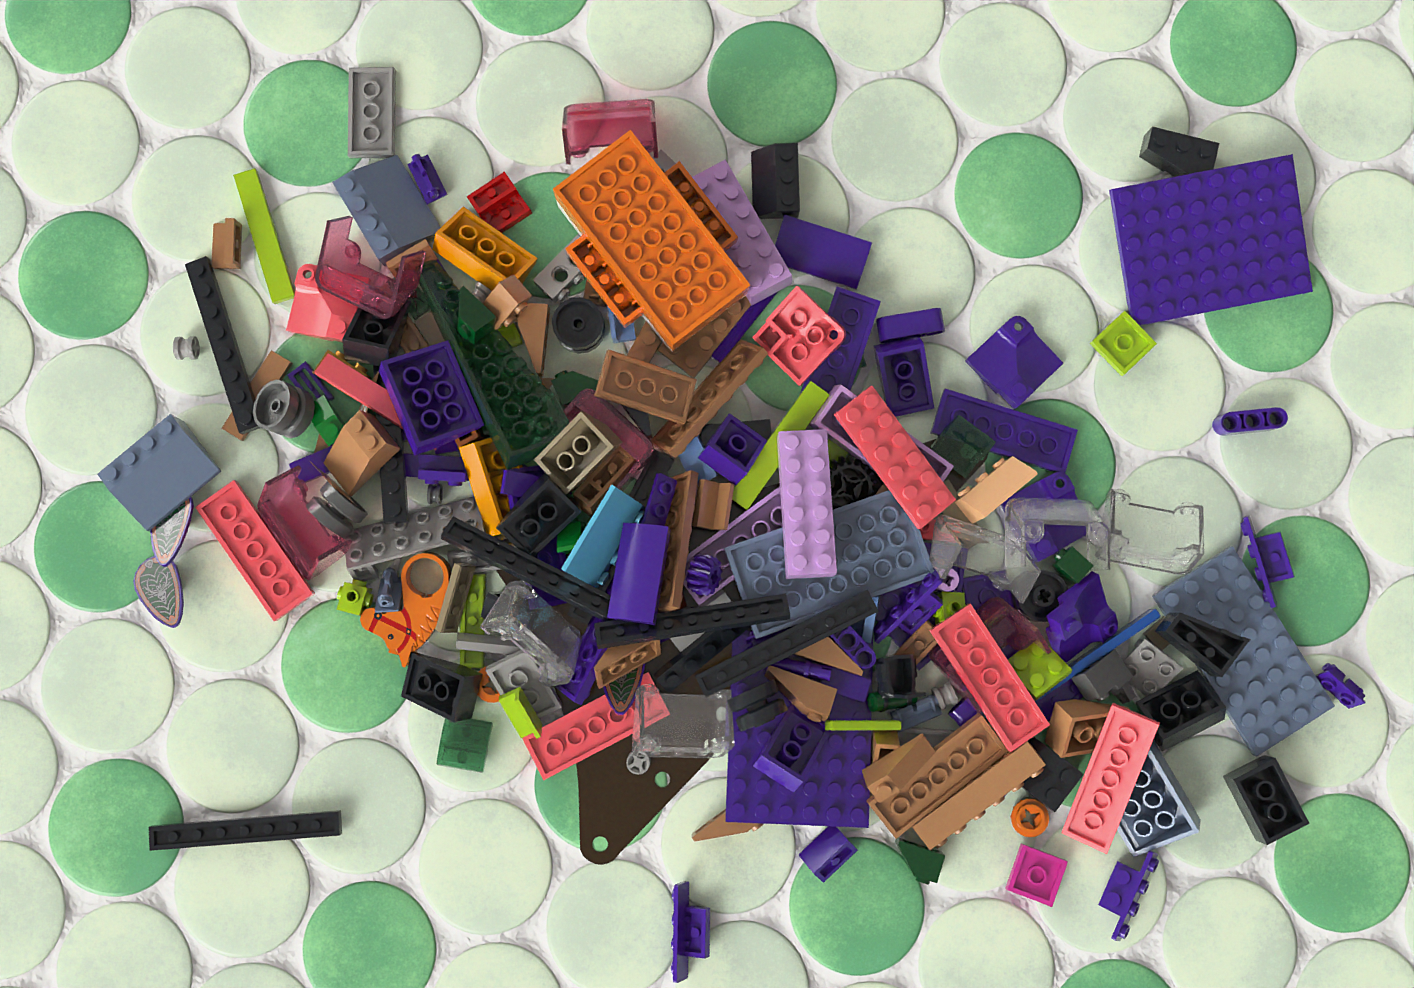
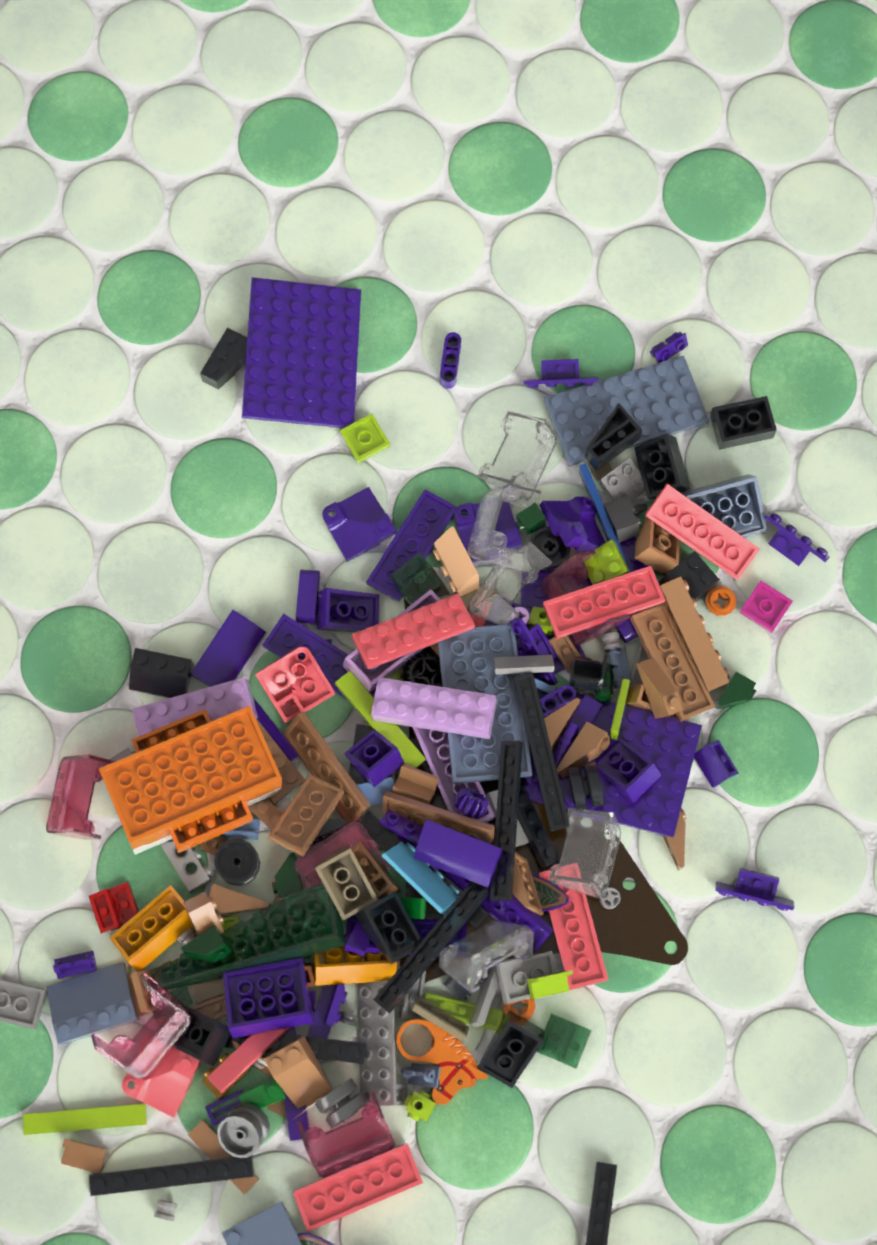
camera: 75 degrees left, 10 degrees down
none -> light grey tile [494,655,554,675]

